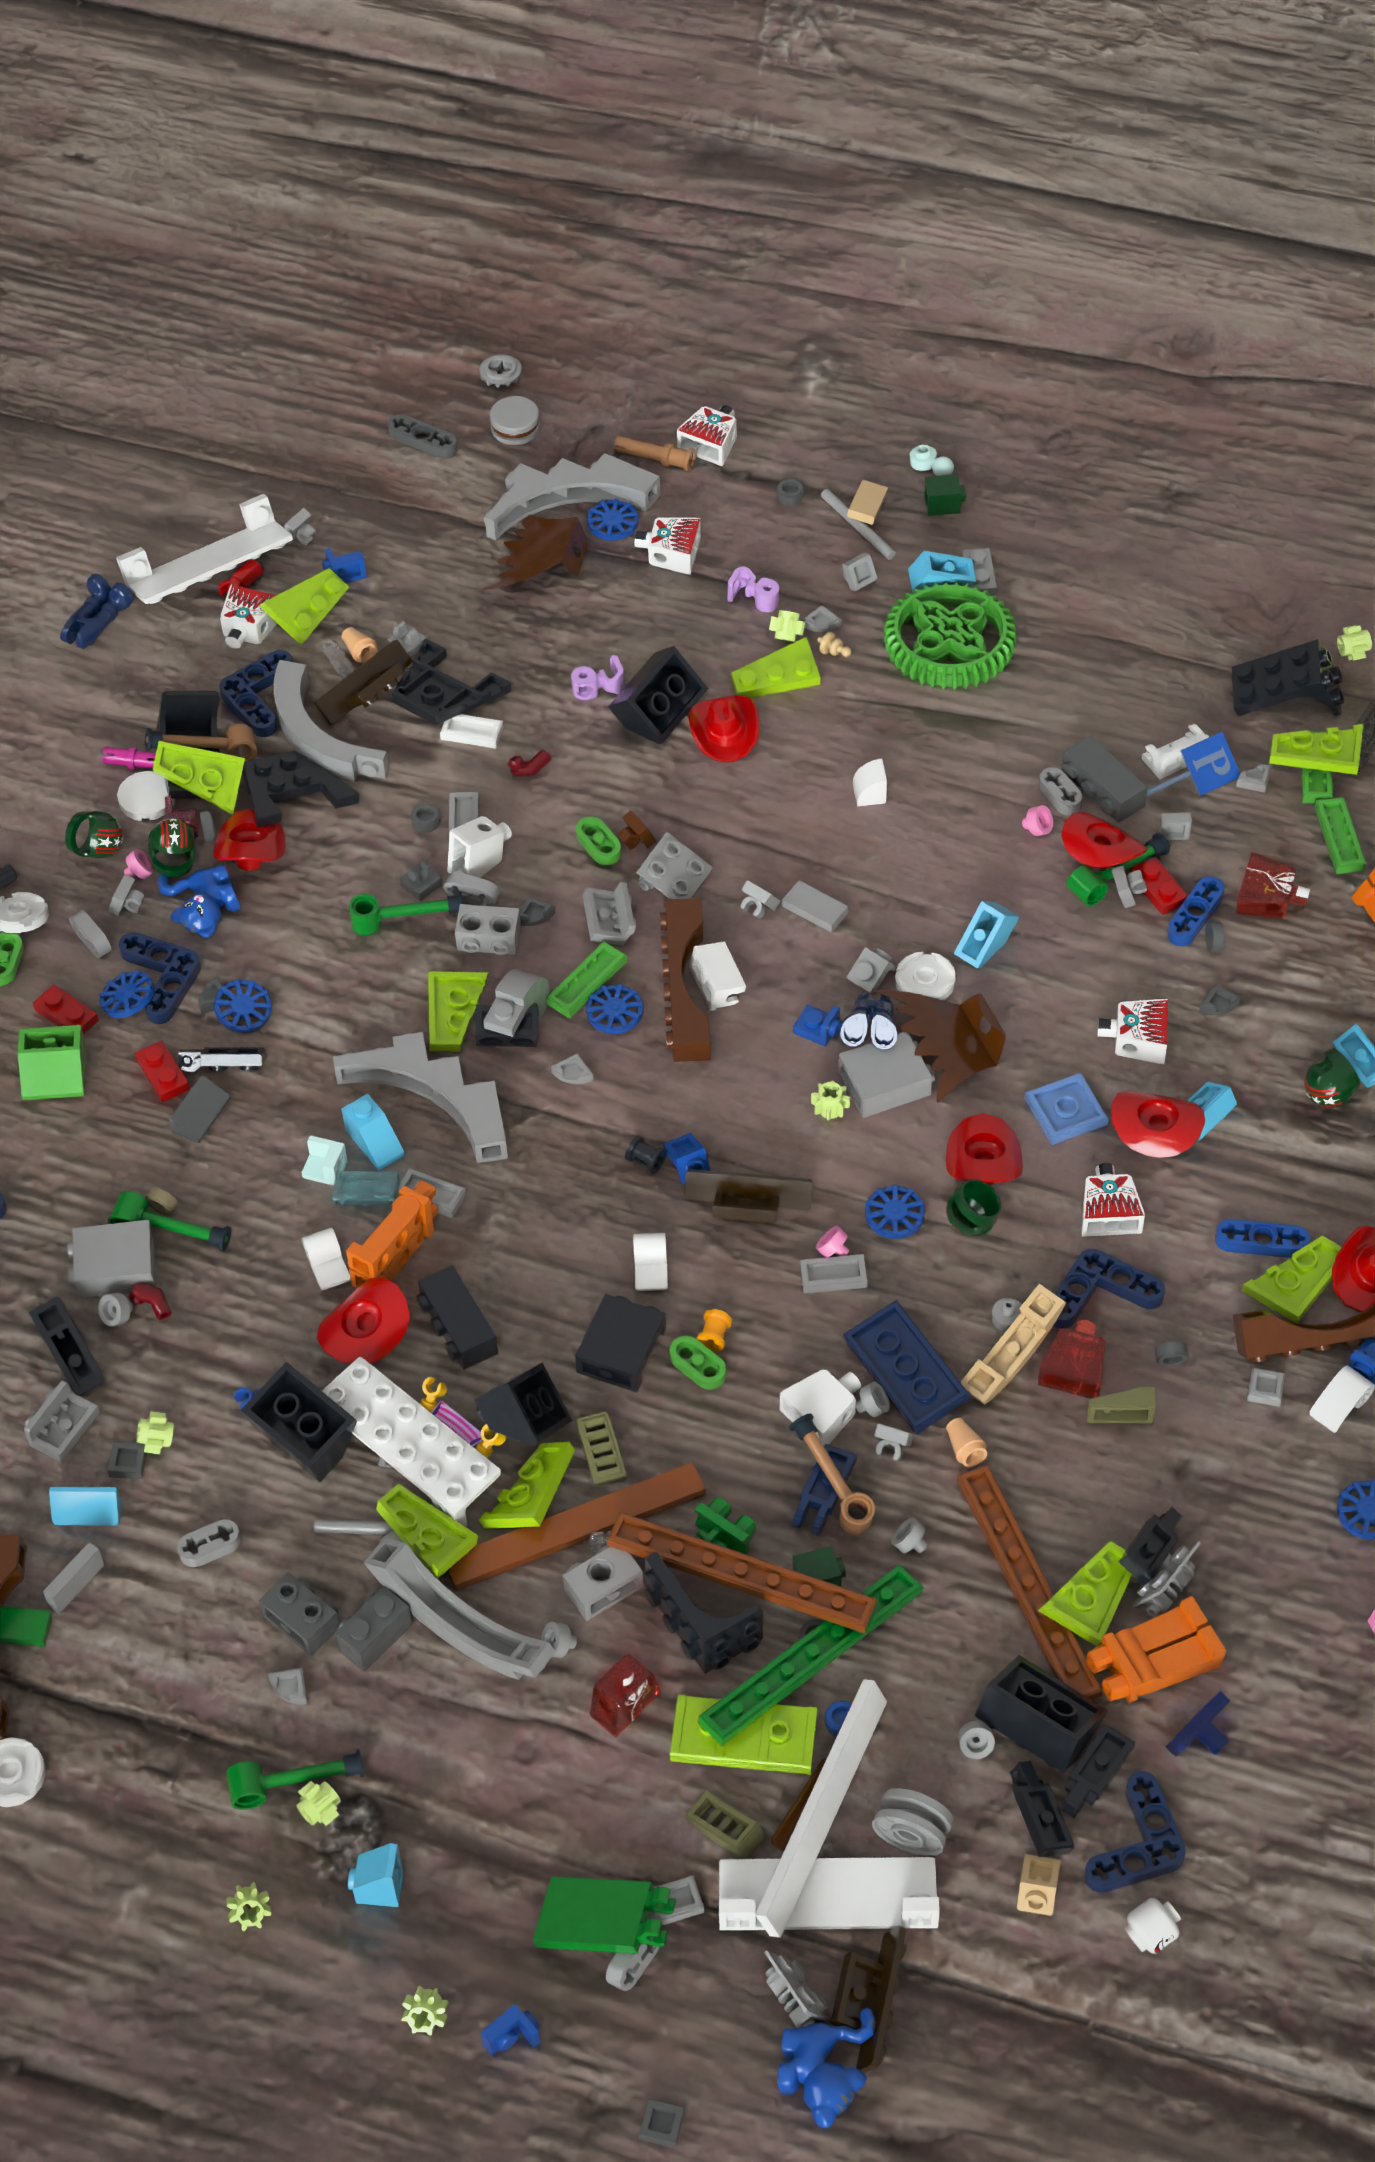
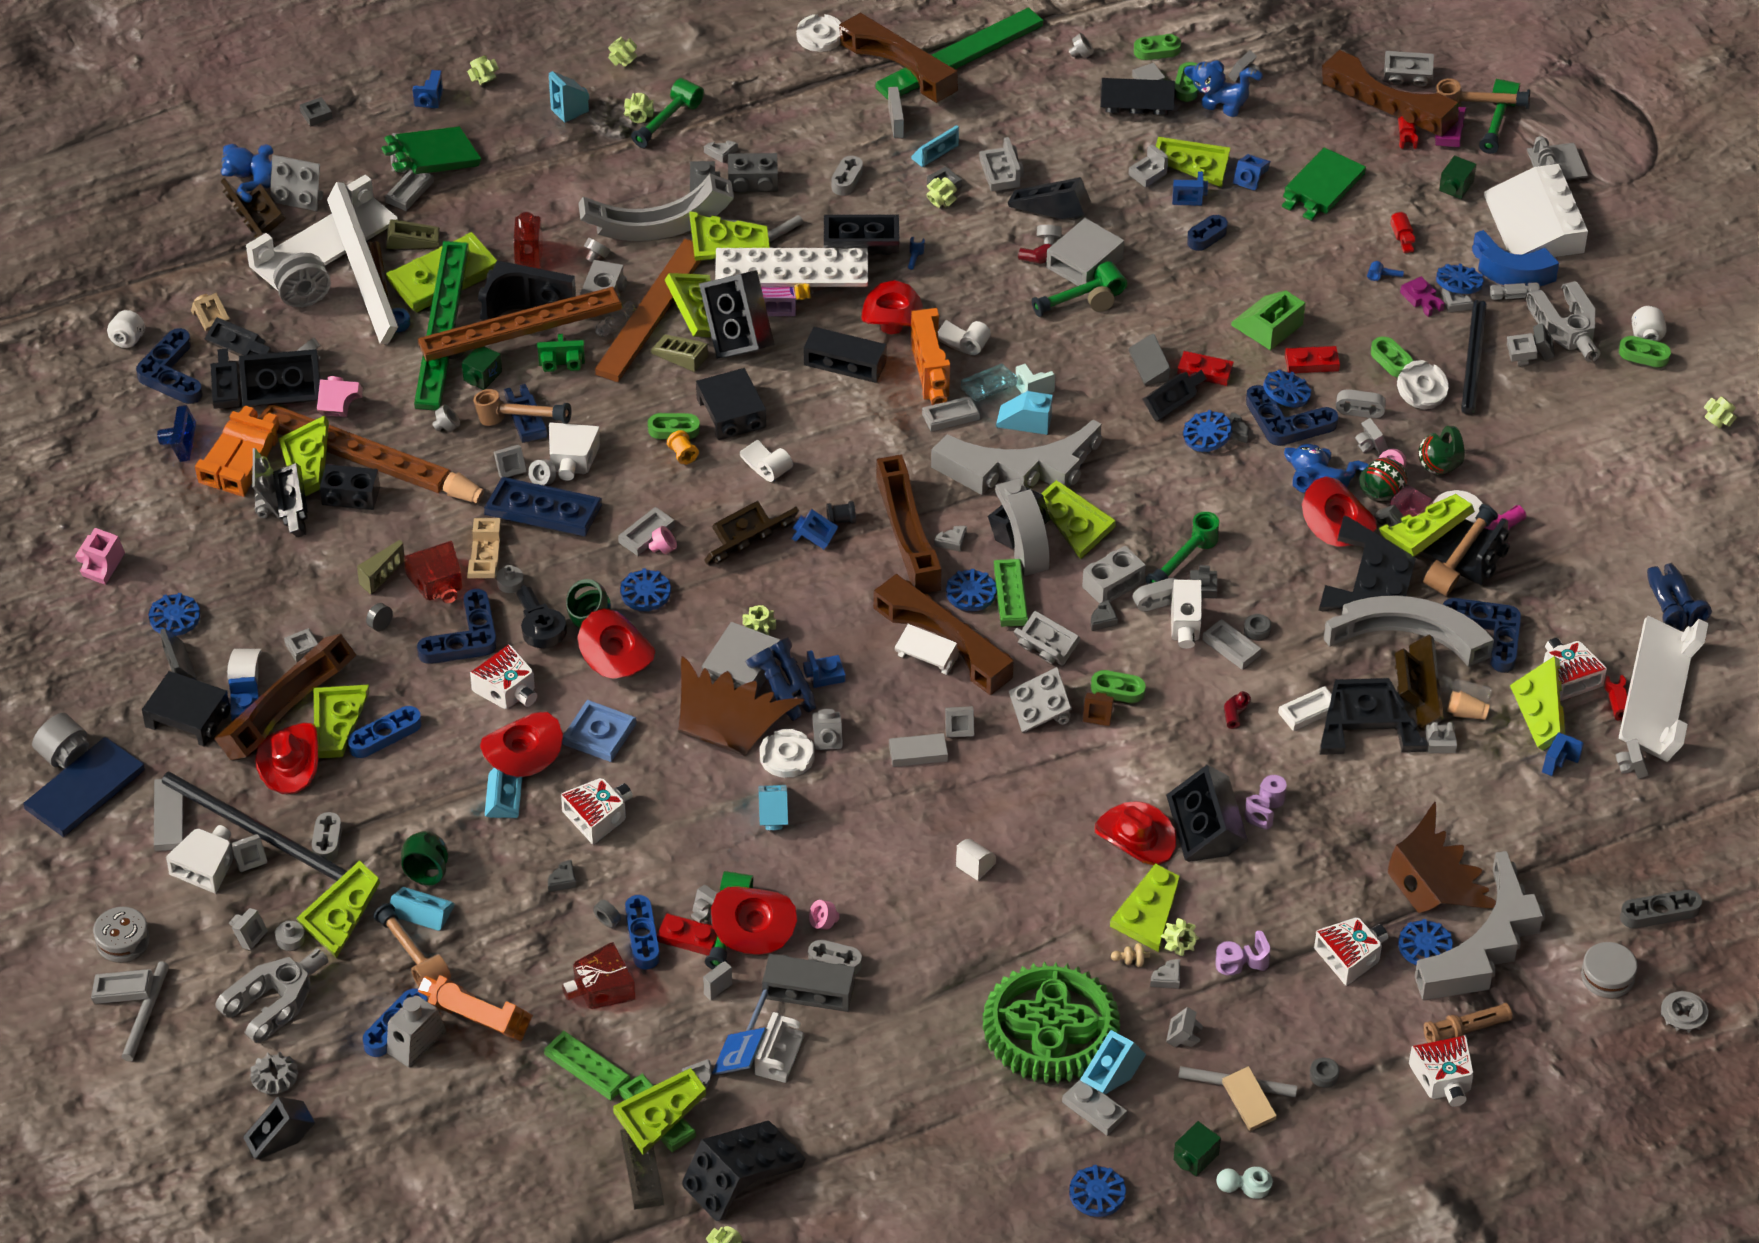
camera: 135 degrees right, 5 degrees down
none -> bright pink brick [317,376,363,417]
none -> black brick [320,464,380,510]
none -> black piece [516,585,567,649]
none -> reddish brown arch [876,454,942,594]
none -> blue wheel [1069,1165,1126,1217]

